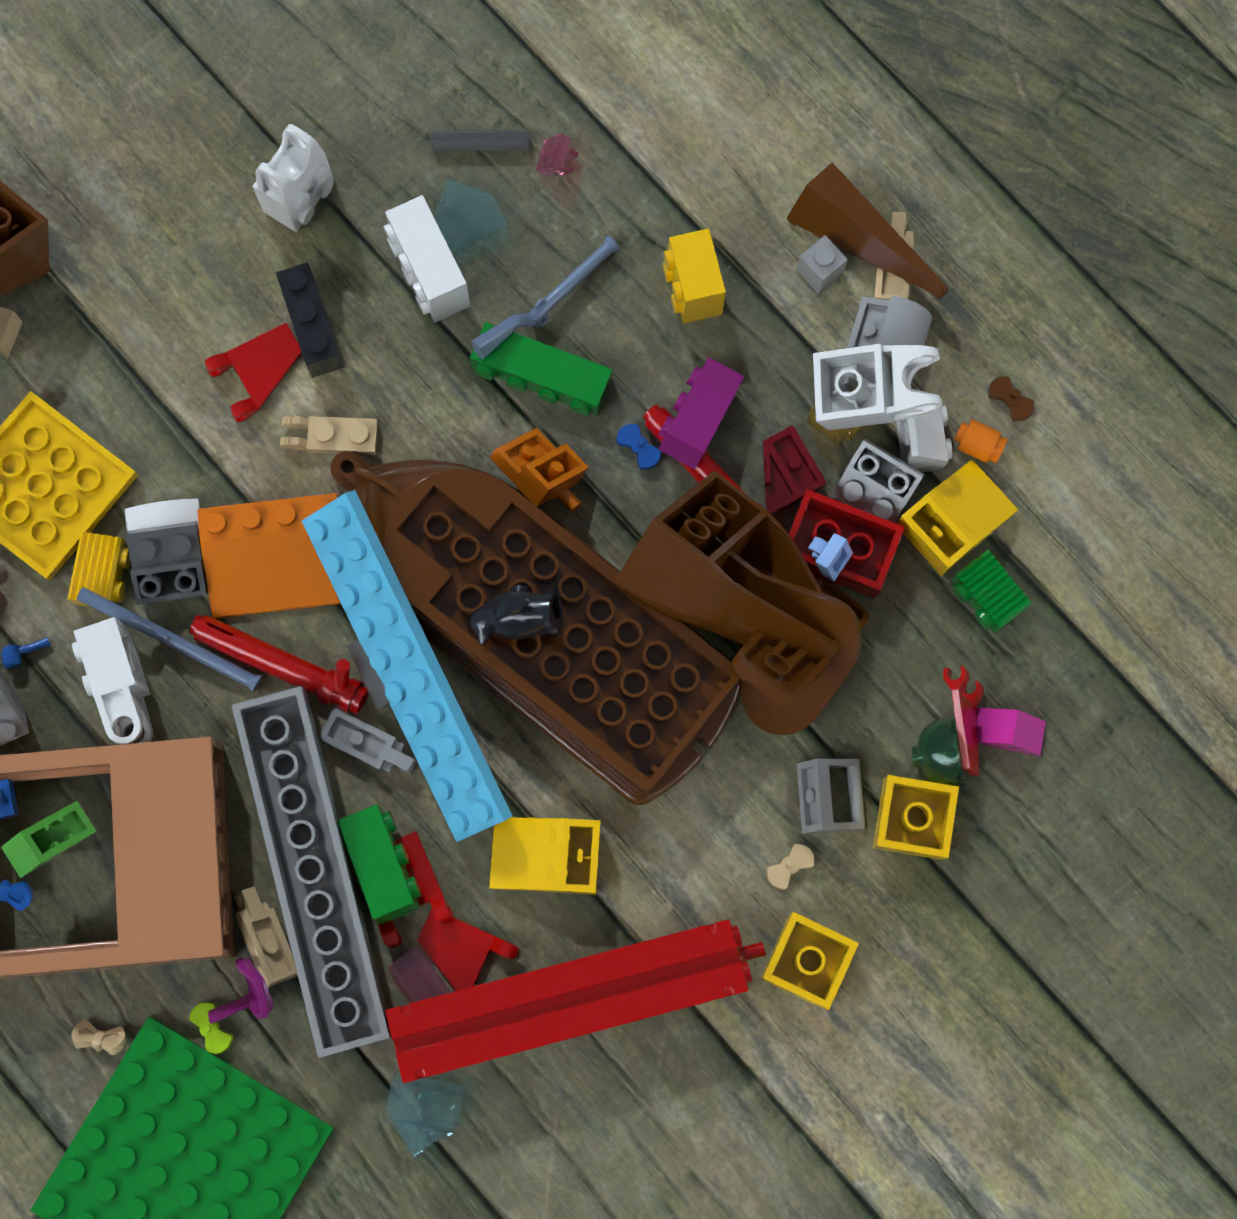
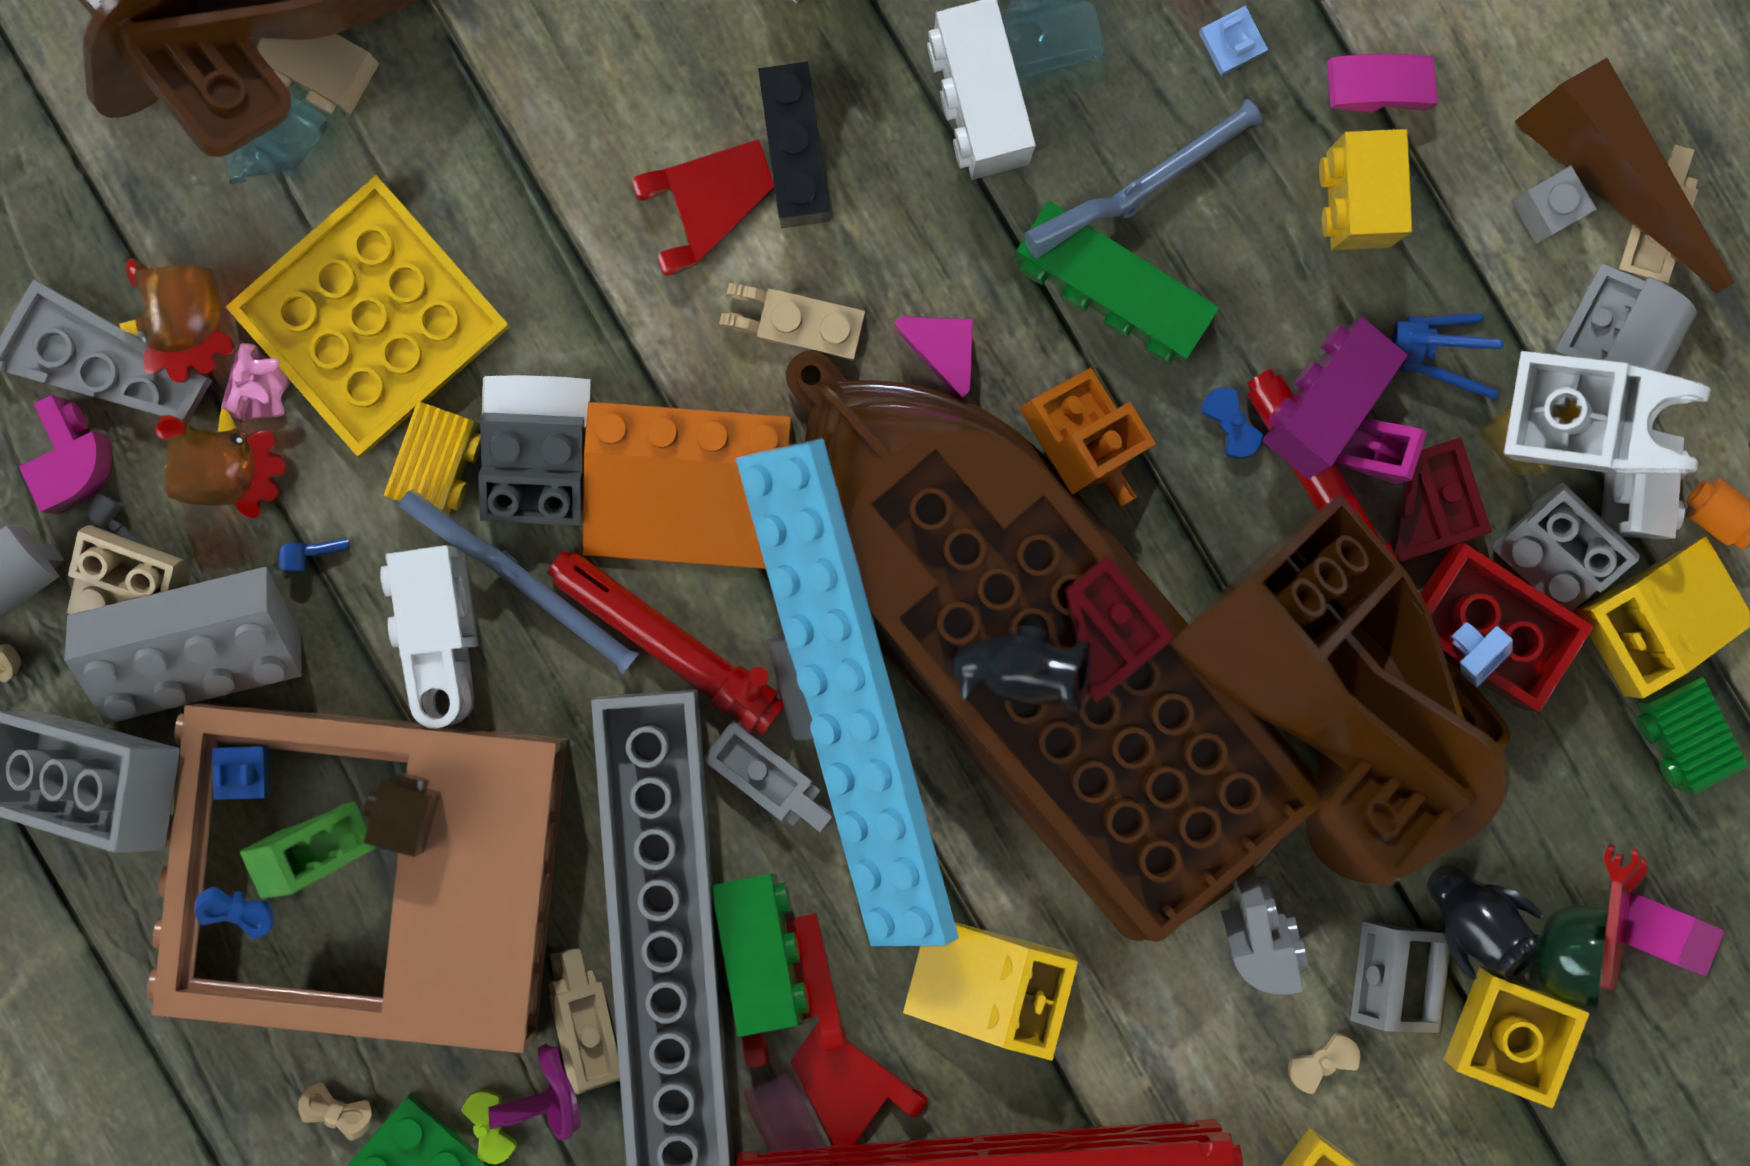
camera: 15 degrees right, 10 degrees up
none -> dark brown brick [363,773,441,857]
none -> dark pink slope [894,316,973,400]
none -> dark red wing [1065,556,1175,703]
none -> light blue tile [1199,6,1268,77]
none -> light grey brick [1221,864,1309,995]
none -> dark pink slope [1327,54,1438,113]
none -> dark pink slope [1335,418,1427,484]
none -> blue plant [1392,313,1504,399]
none -> black animal [1427,865,1545,981]

